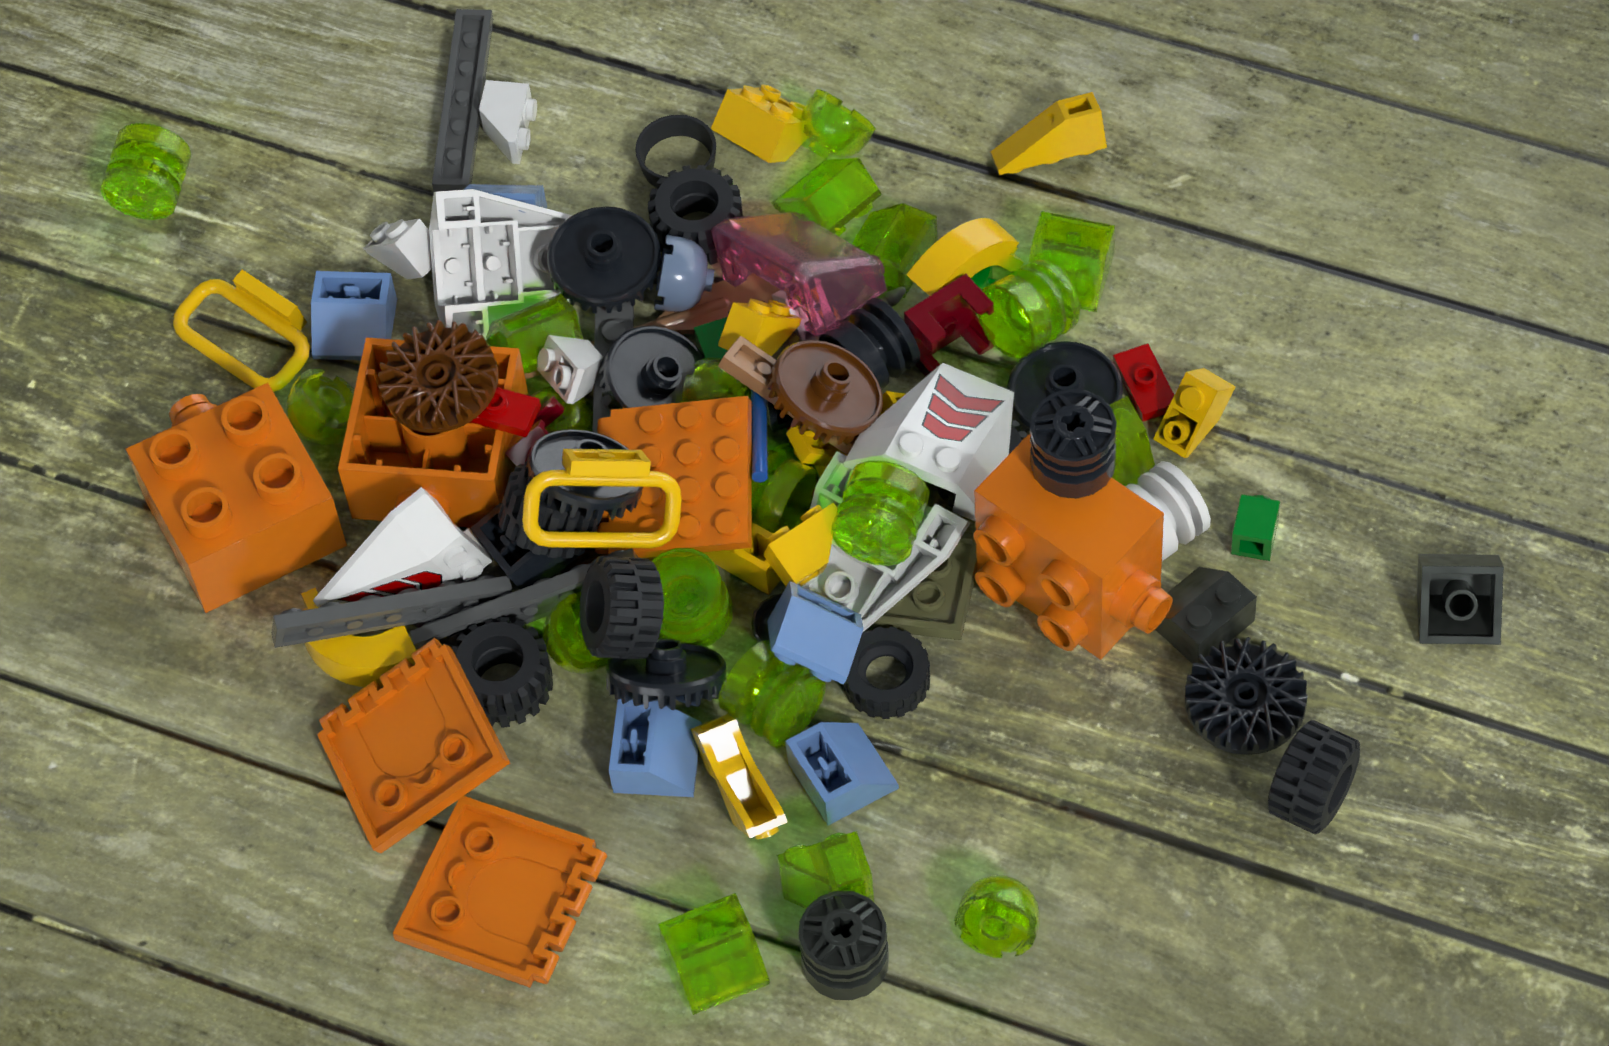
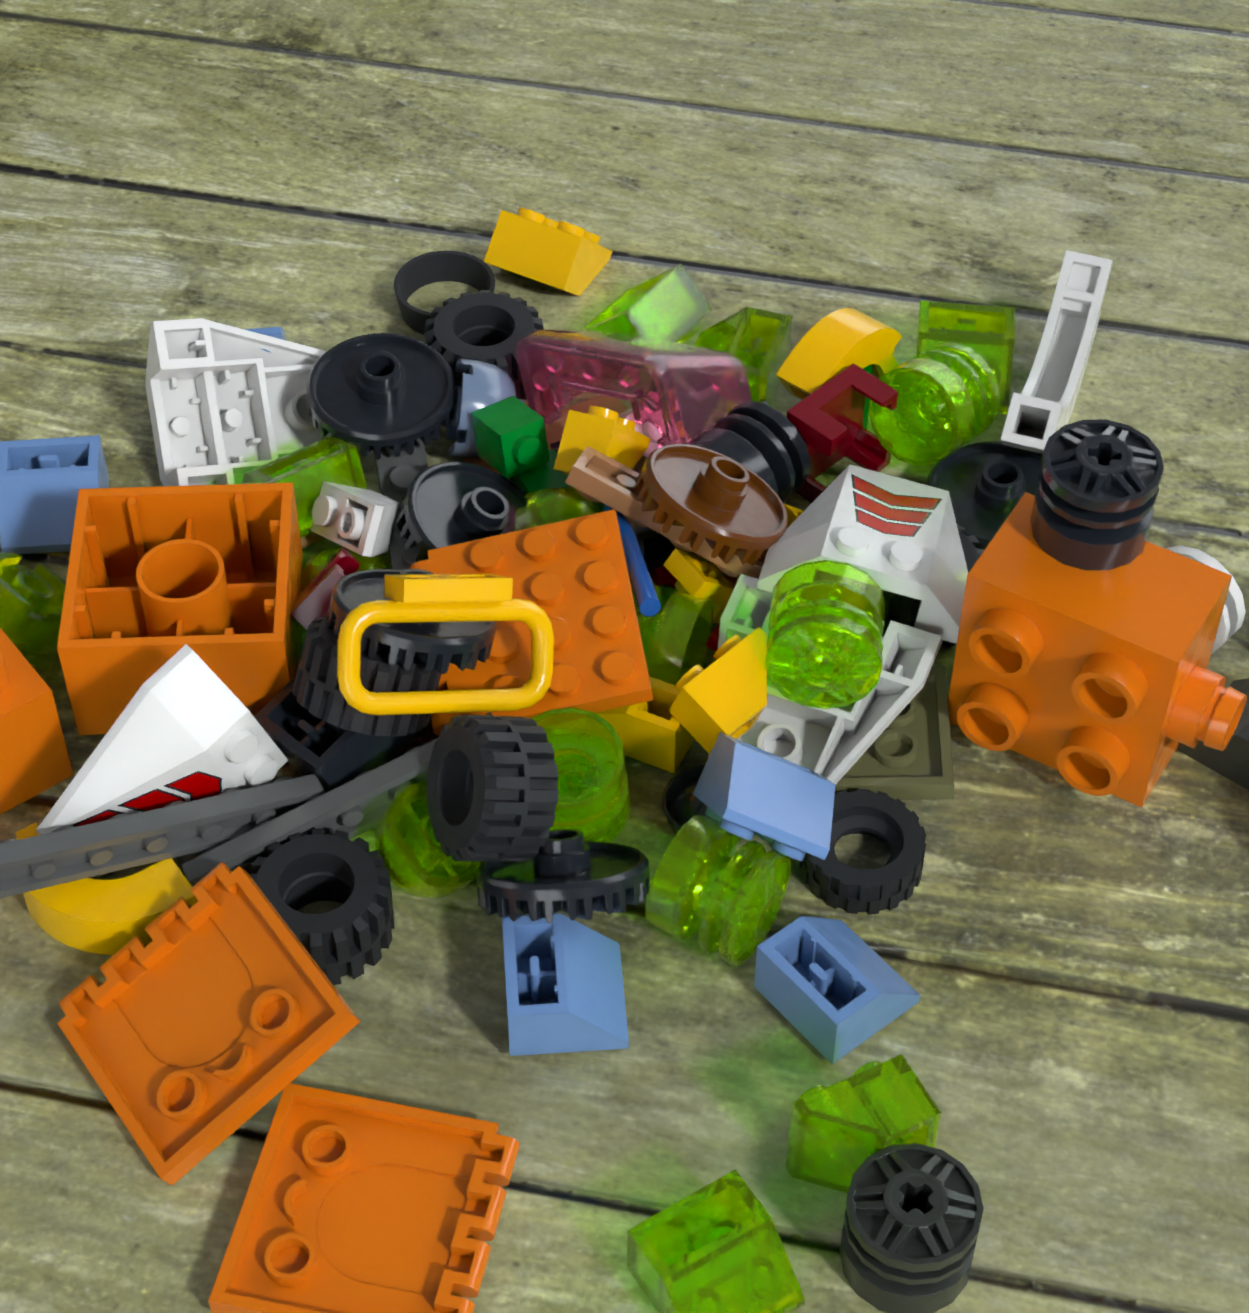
camera: 15 degrees left, 10 degrees down
white slope [363,219,432,279] -> none
reddish brown wheel [378,320,499,433] -> none
dark grey plate [432,9,494,192] -> none
red plate [470,387,541,438] -> none
white slope [479,80,537,164] -> none
yellow arch [691,714,787,840] -> none
clear neon green cylinder [801,89,876,159] -> none
clear neon green cylinder [954,875,1040,958] -> none
yellow slope [990,92,1107,175] -> none
yellow slope [1153,368,1236,458] -> none
none -> green brick [470,396,550,479]
none -> white arch [1001,250,1113,454]

